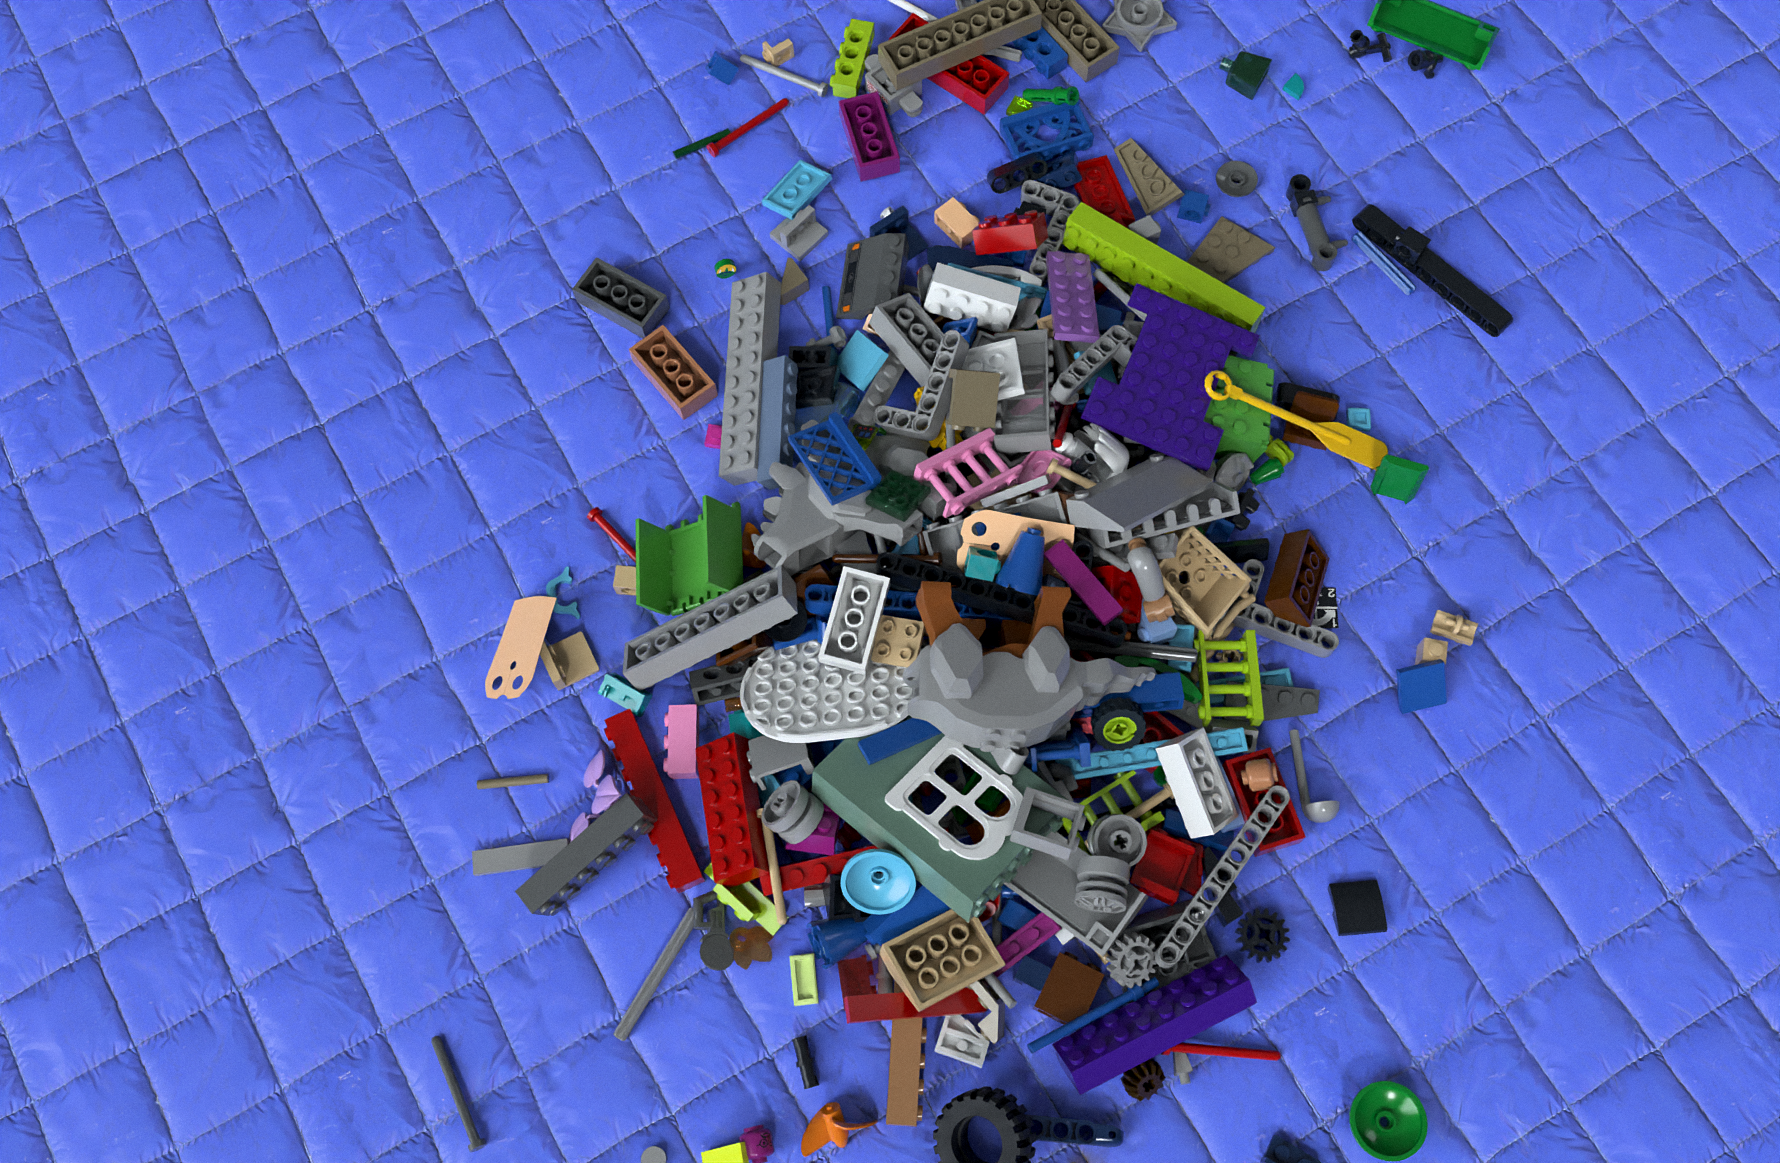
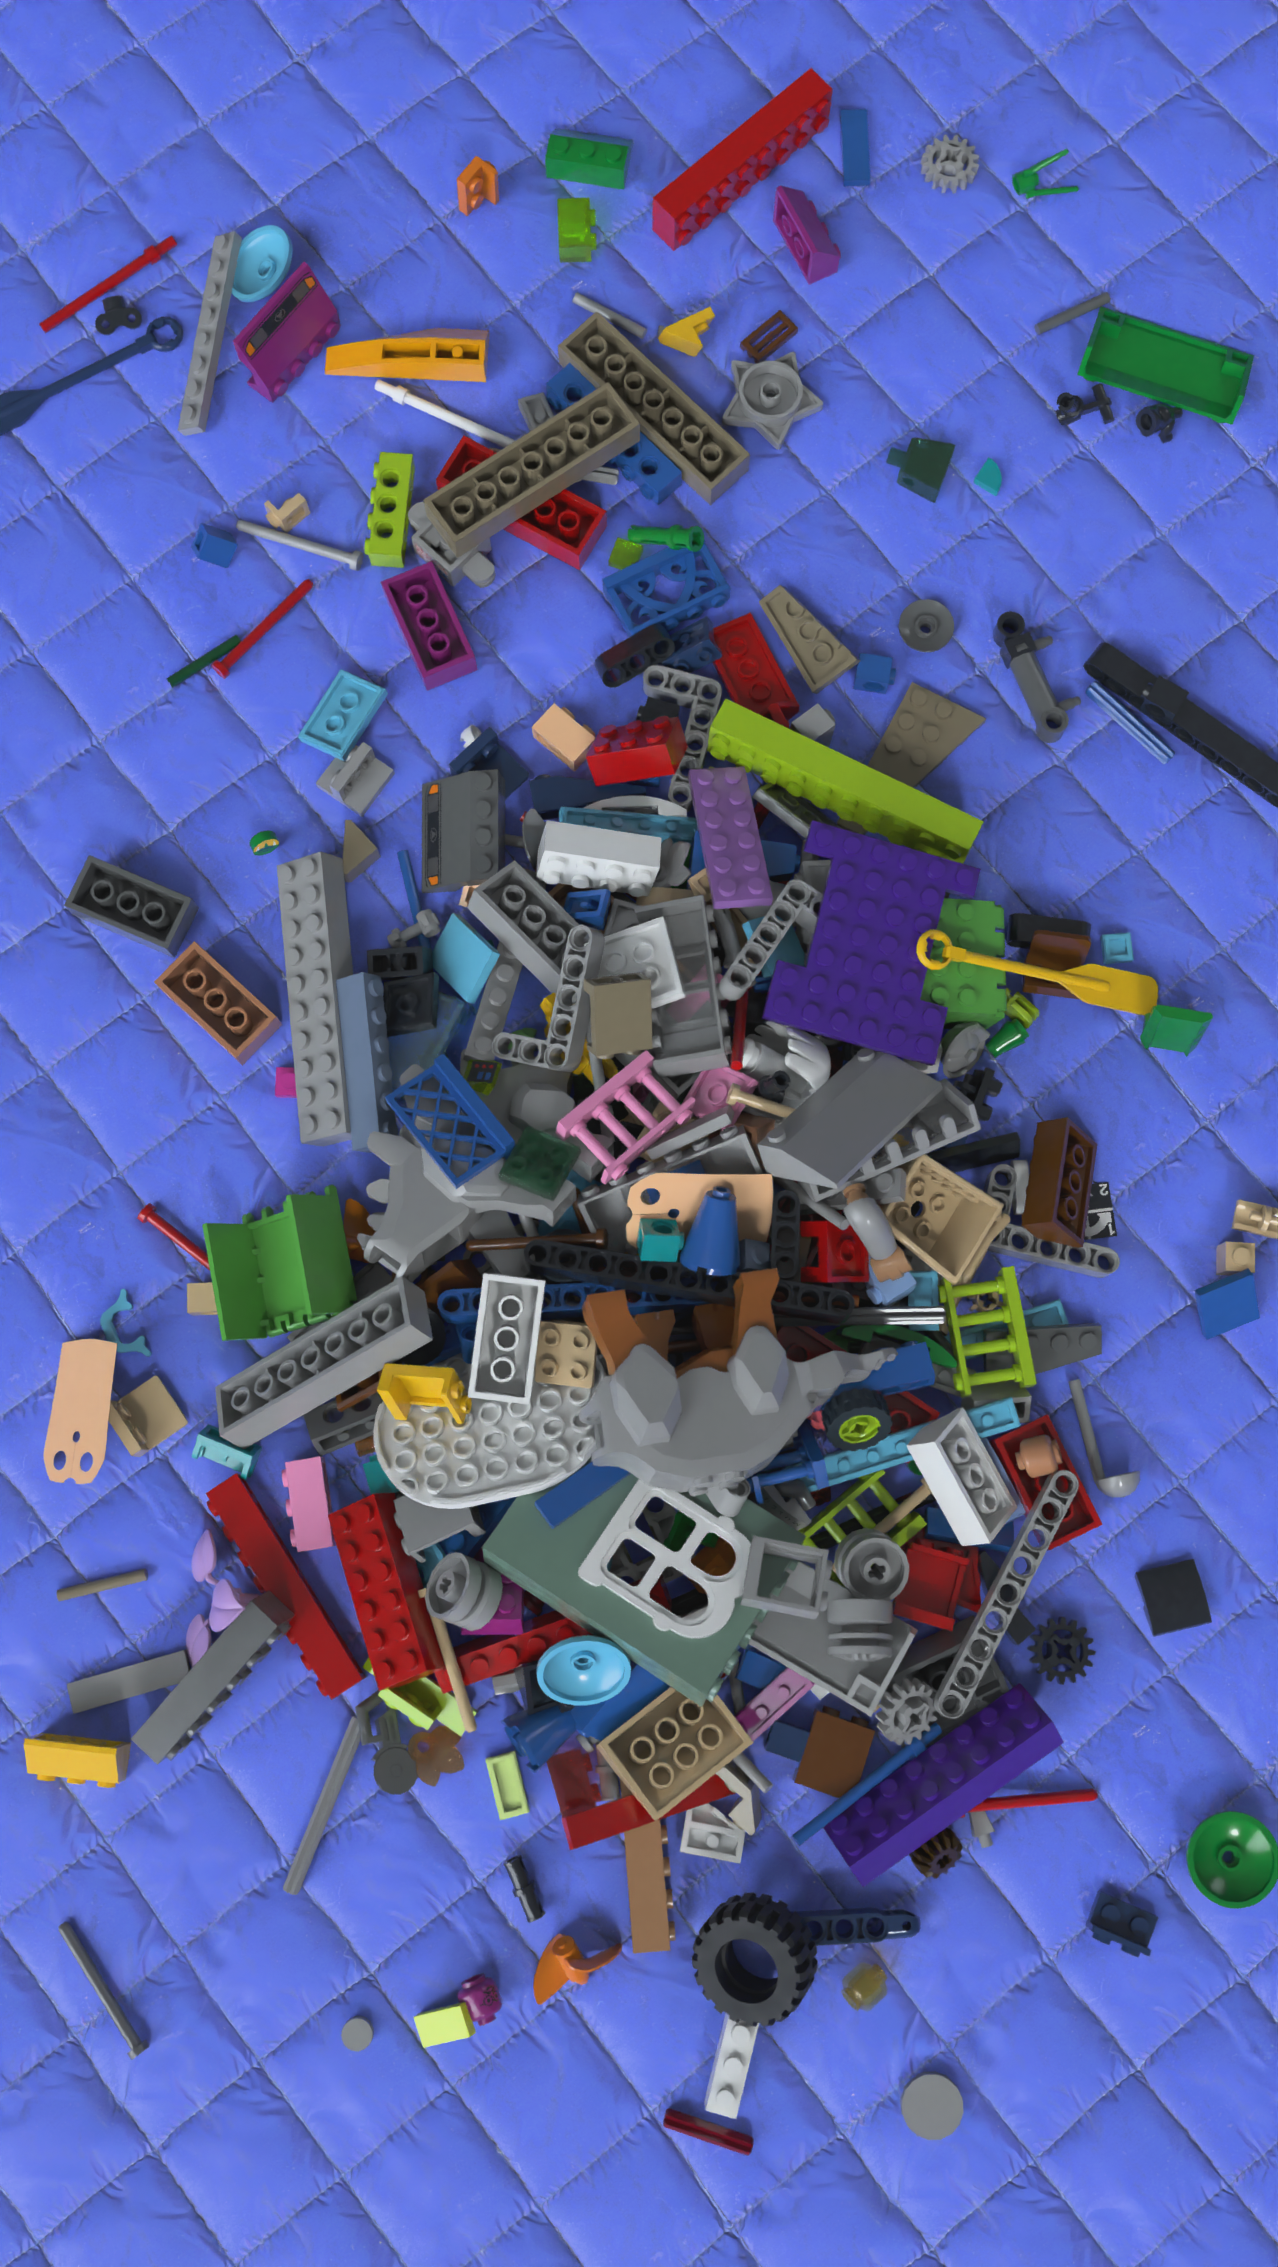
camera: 10 degrees left, 10 degrees up
magenta tile [1044,539,1123,626] -> none
none -> yellow slope [24,1733,131,1788]
none -> yellow panel [377,1363,472,1424]
none -> white beam [1010,1160,1029,1215]

